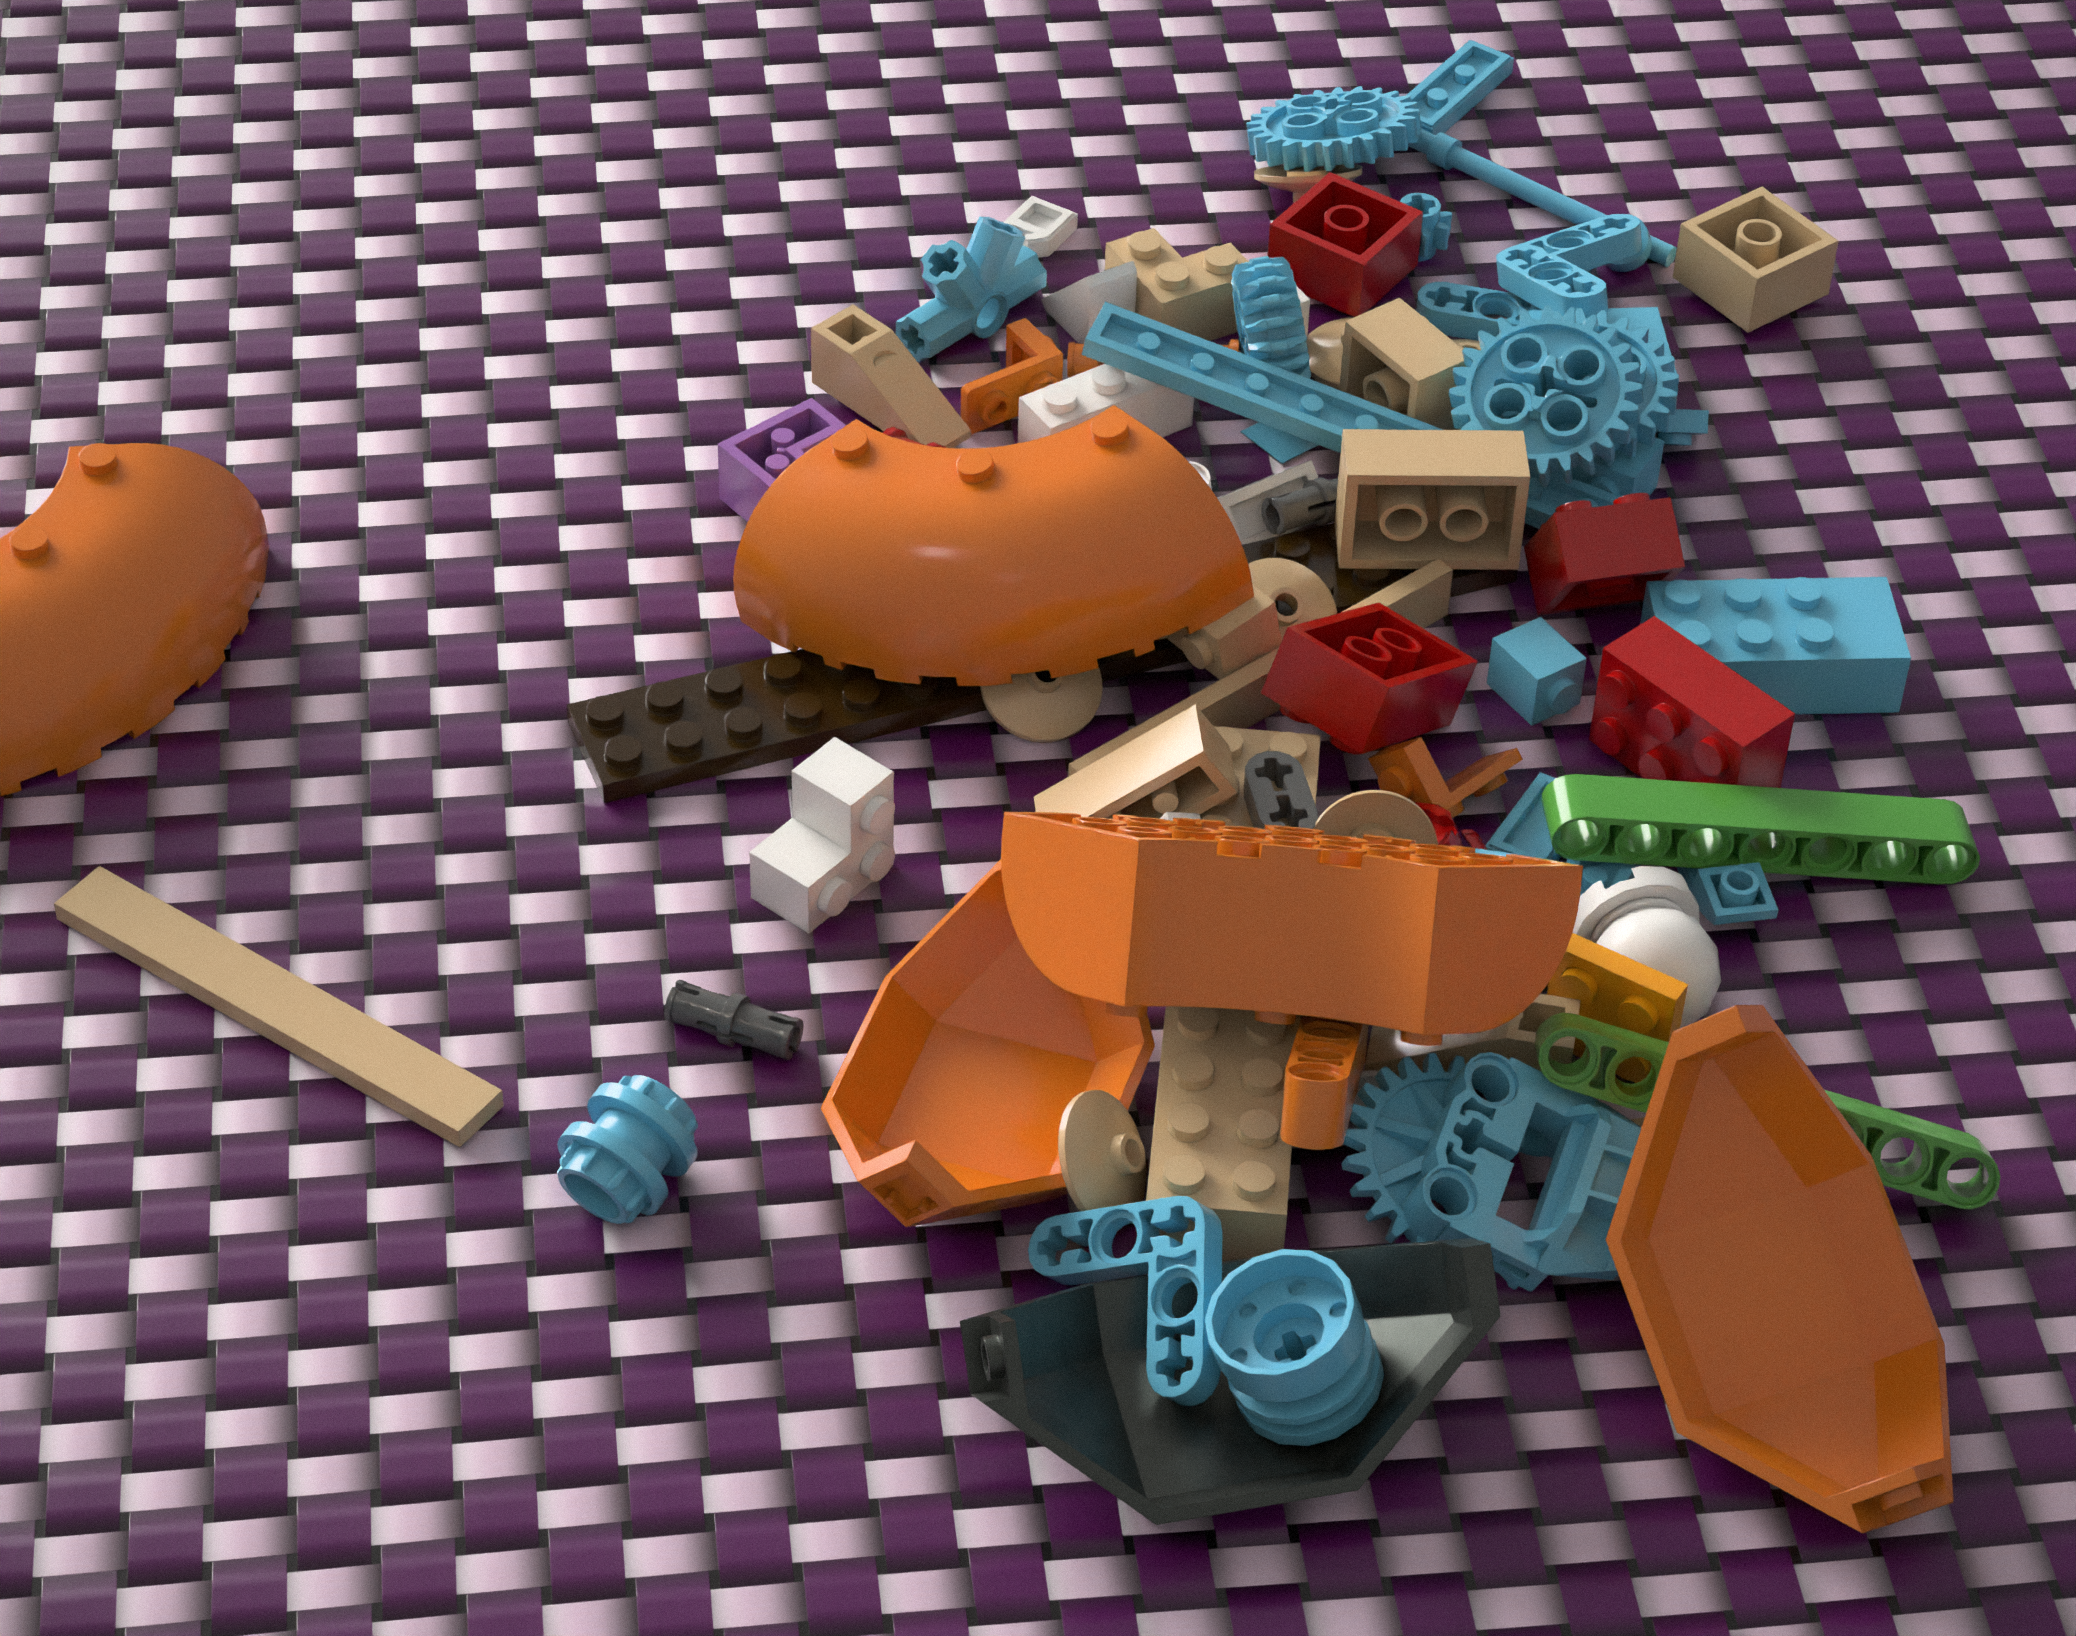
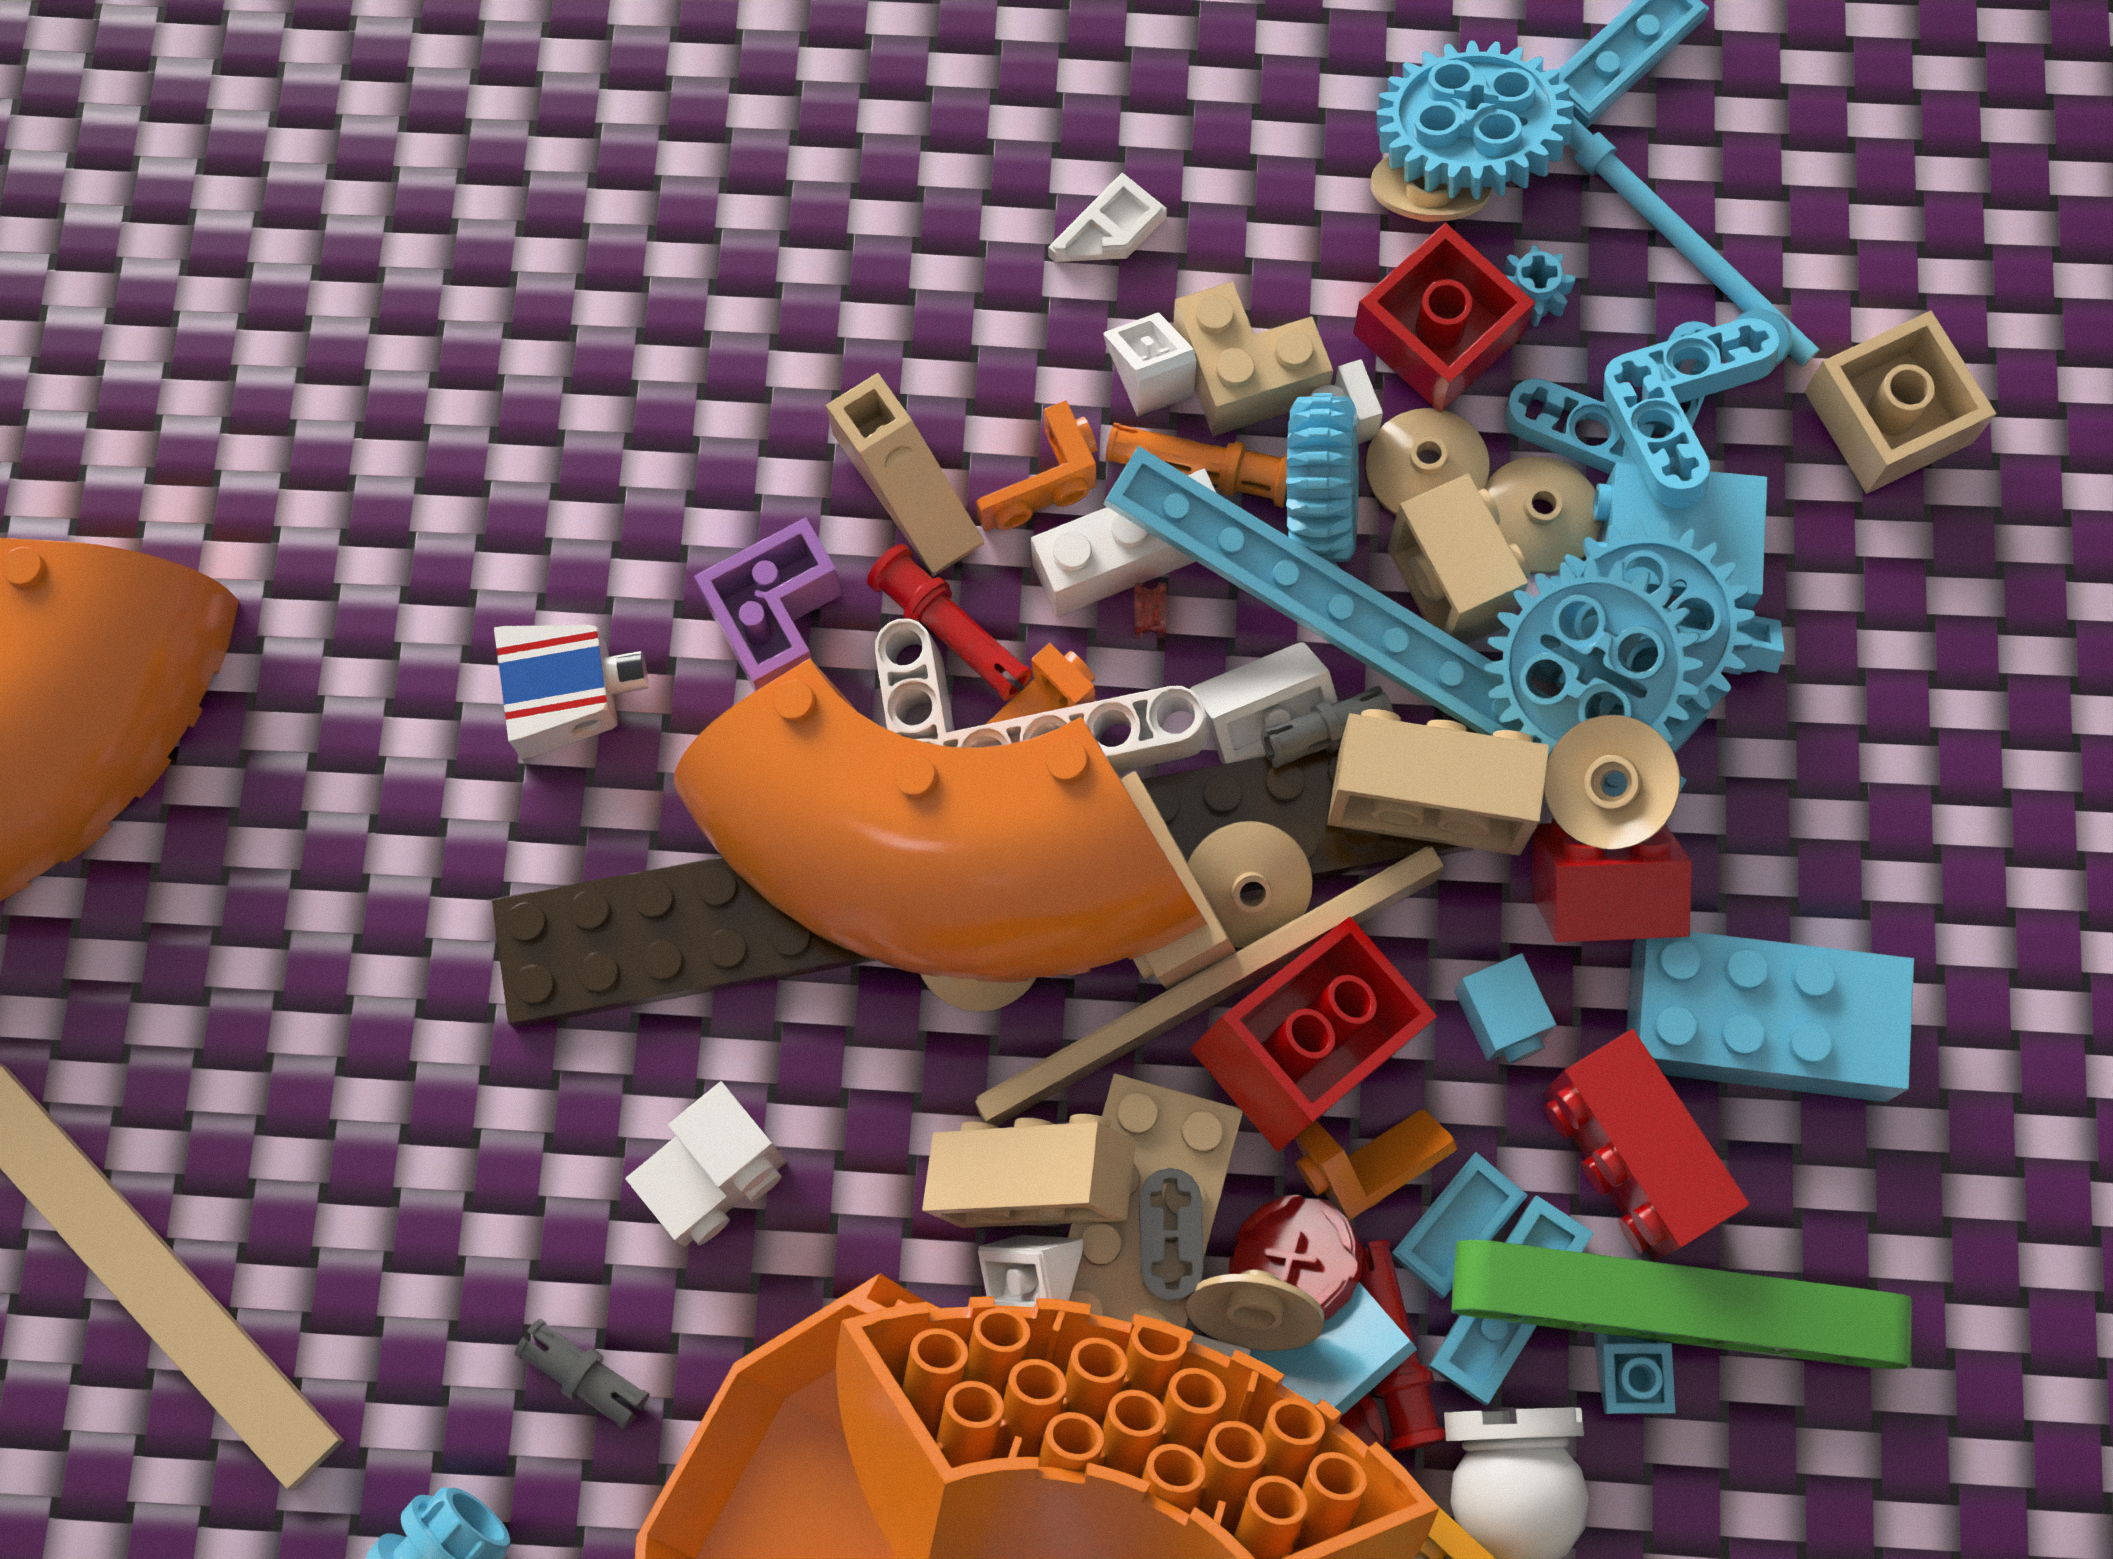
camera: 15 degrees right, 30 degrees up
medium azure piece [896,216,1047,363] -> none
none -> torso [494,625,649,759]
none -> tan dish [1544,715,1681,849]

